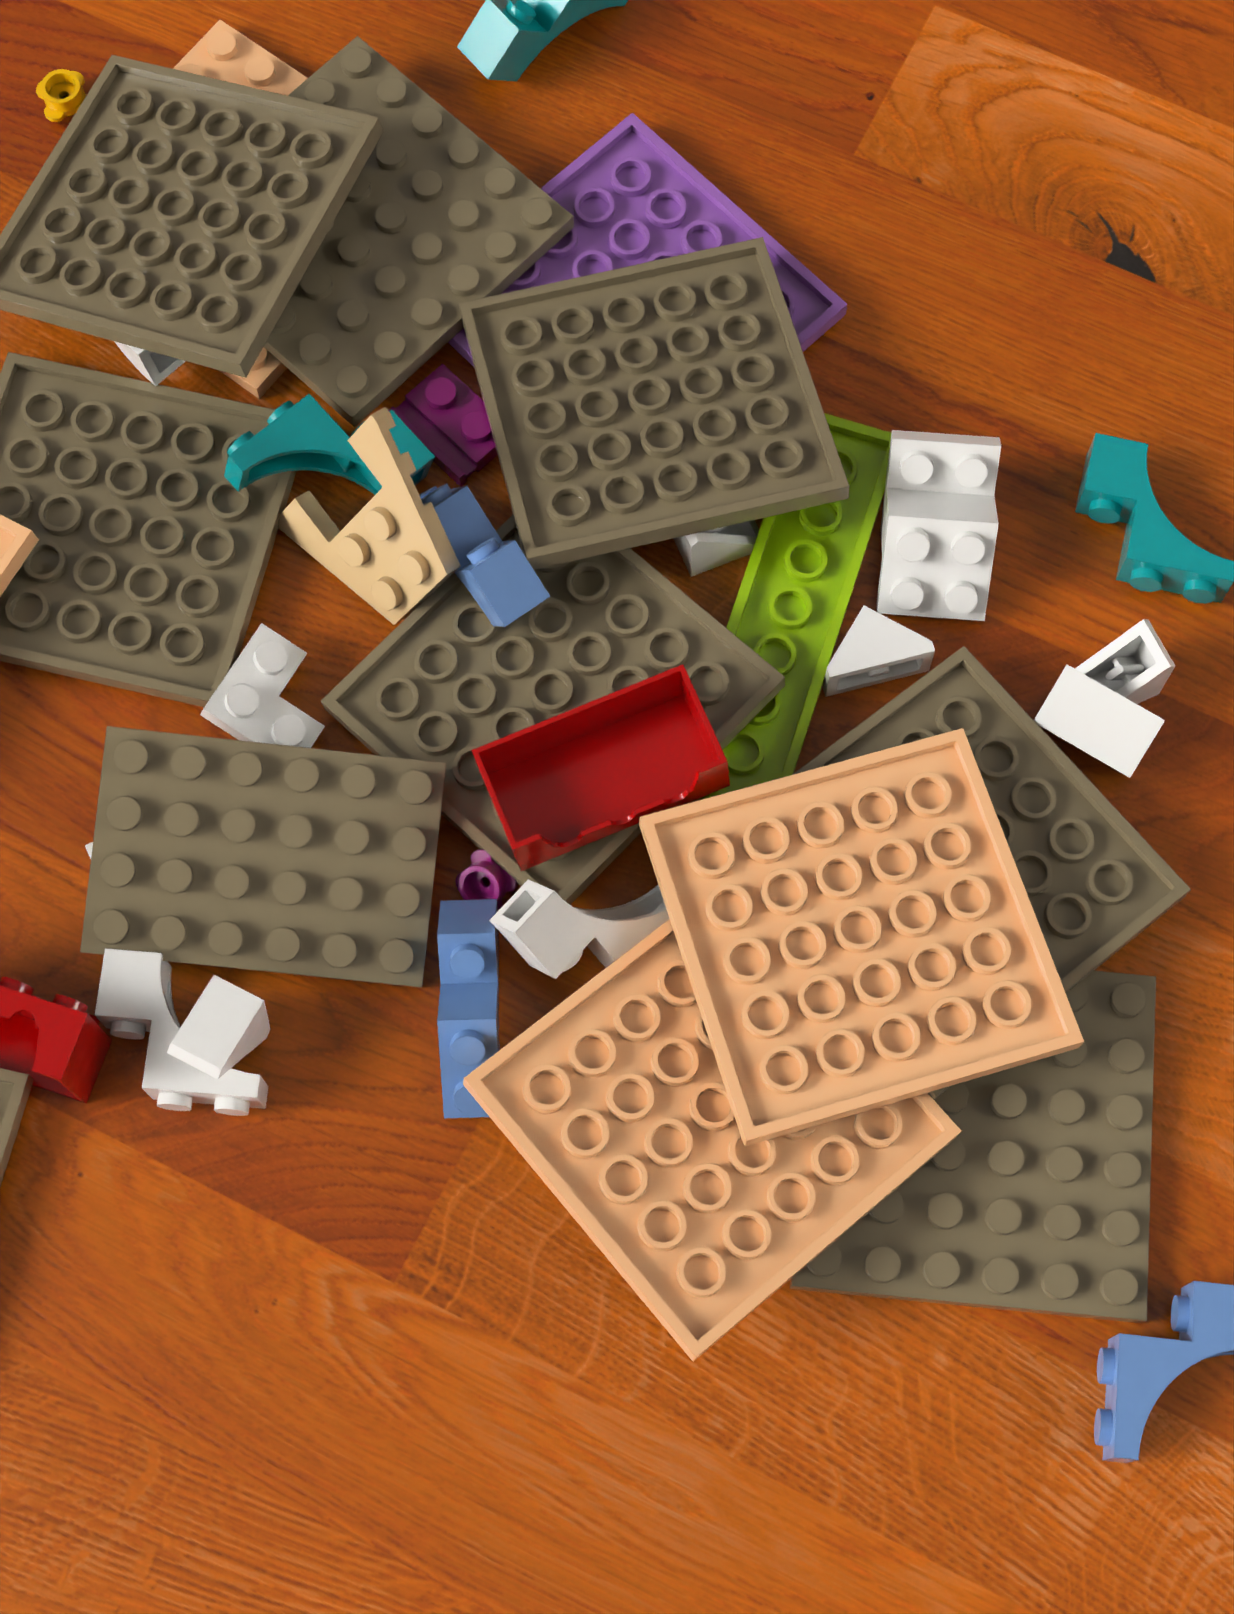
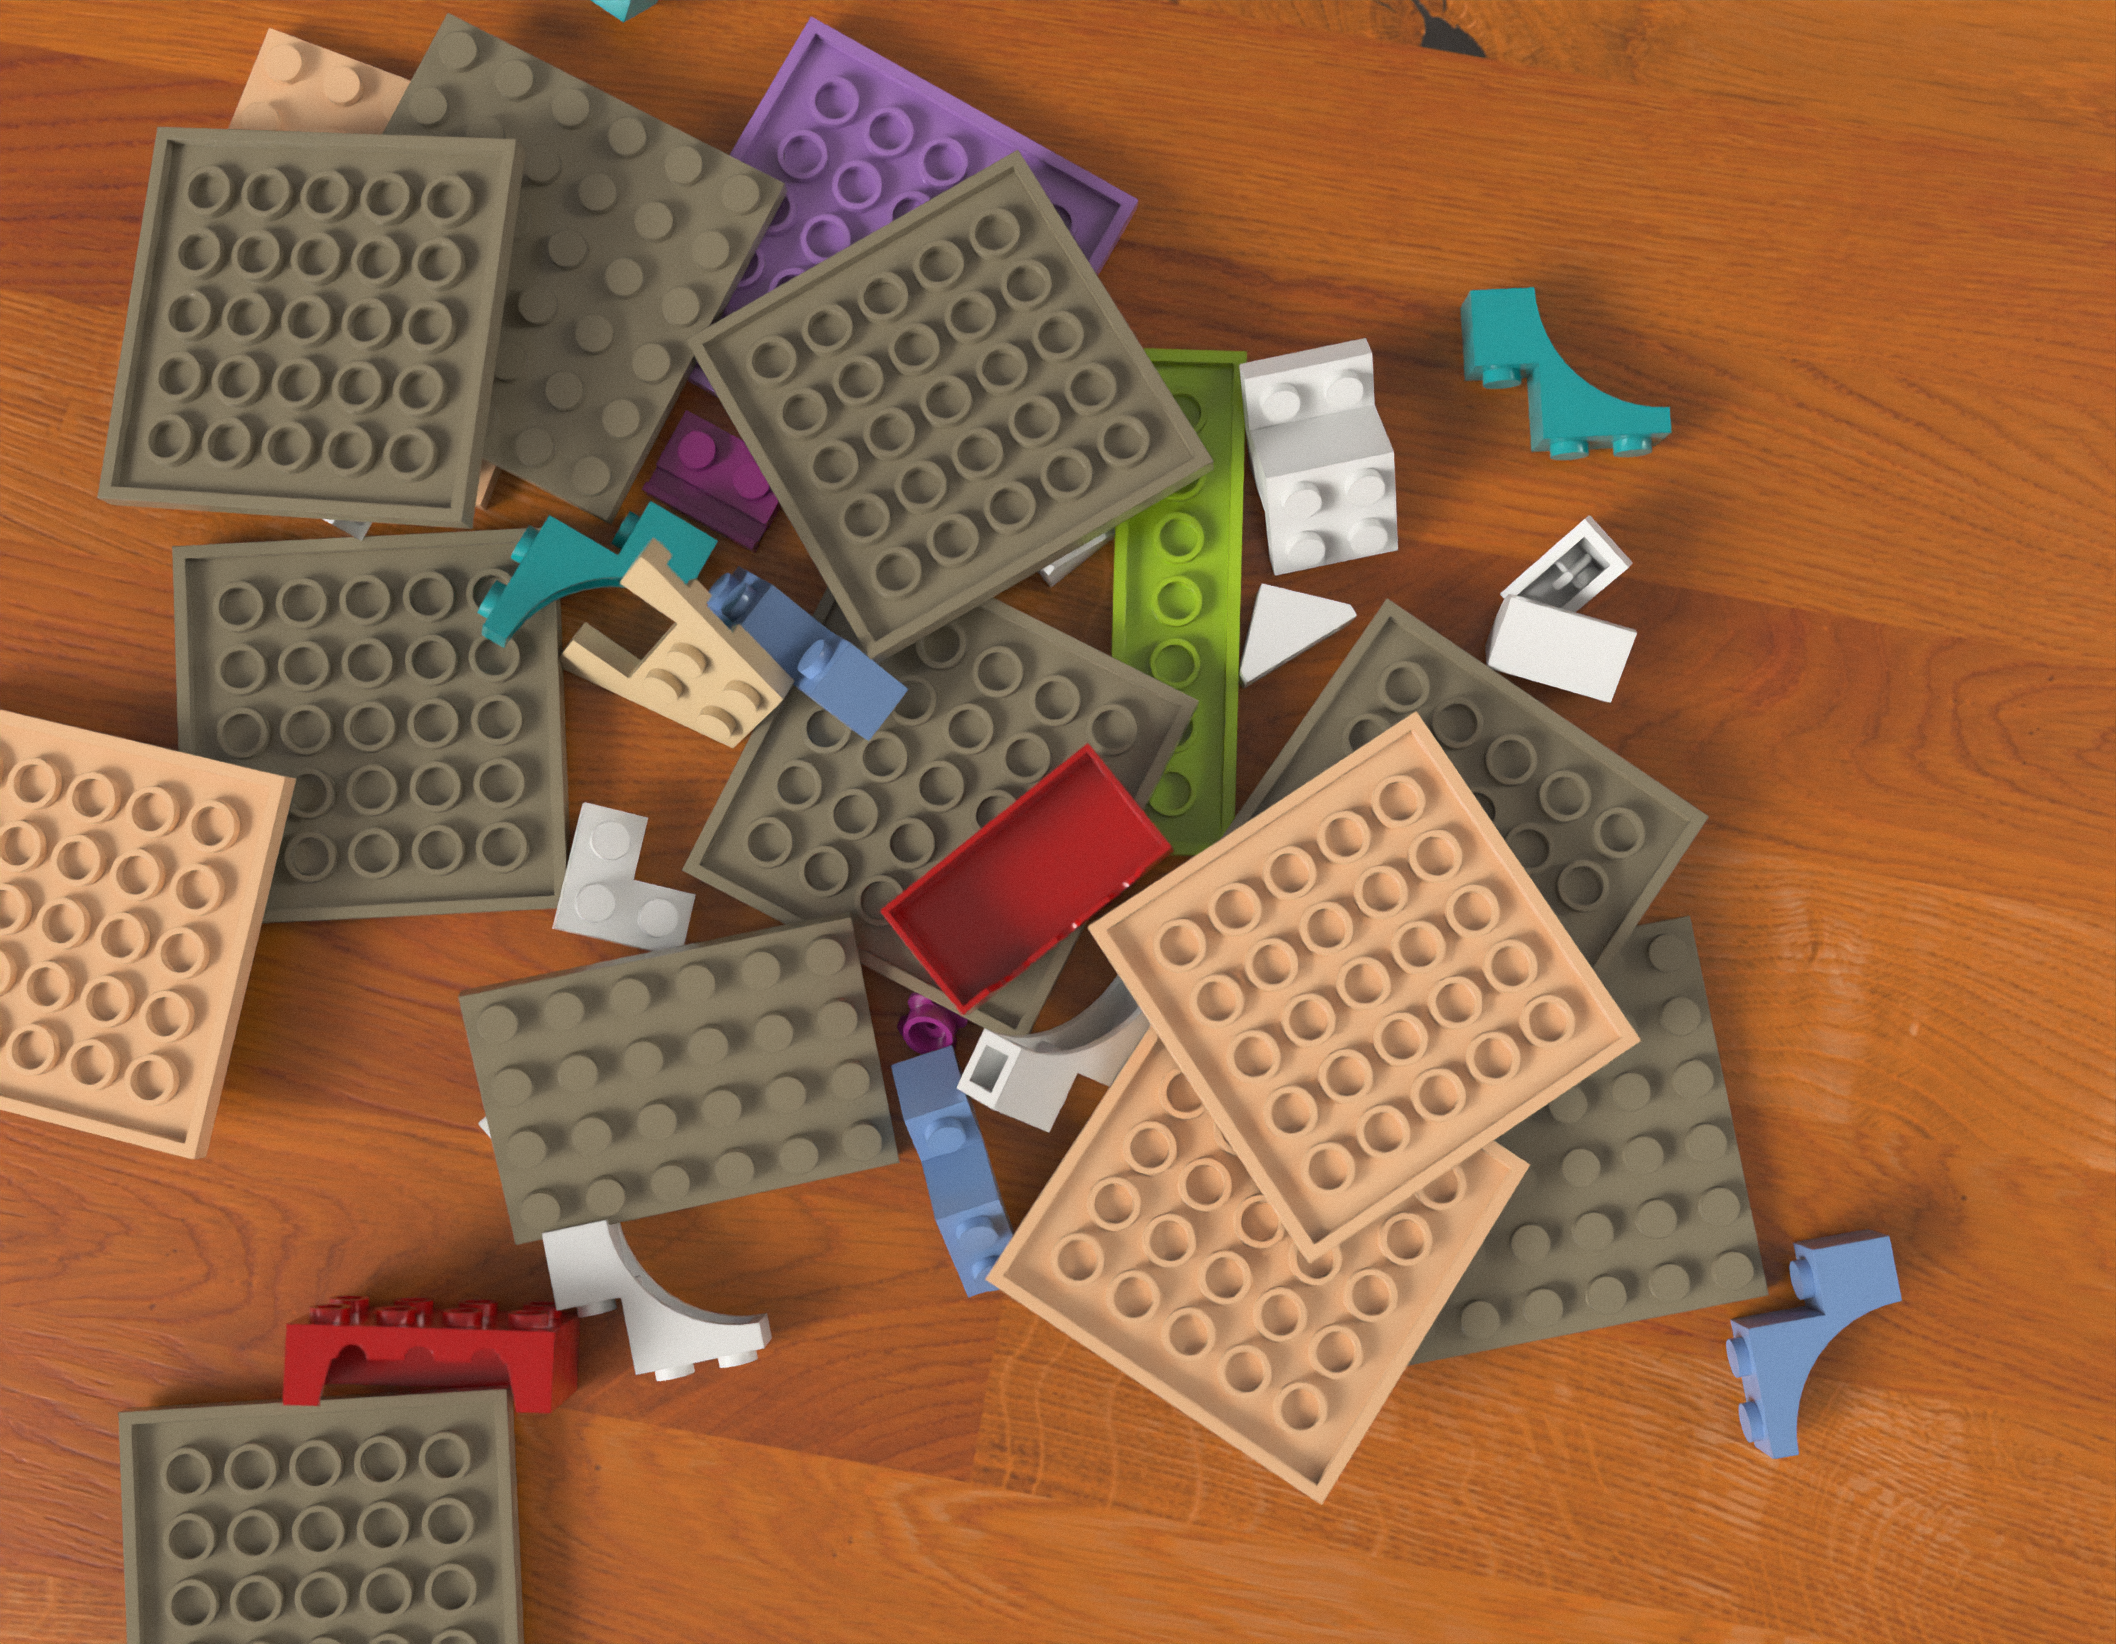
camera: 15 degrees left, 15 degrees up
yellow plate [36,69,87,122] -> none
white slope [167,975,270,1079] -> none

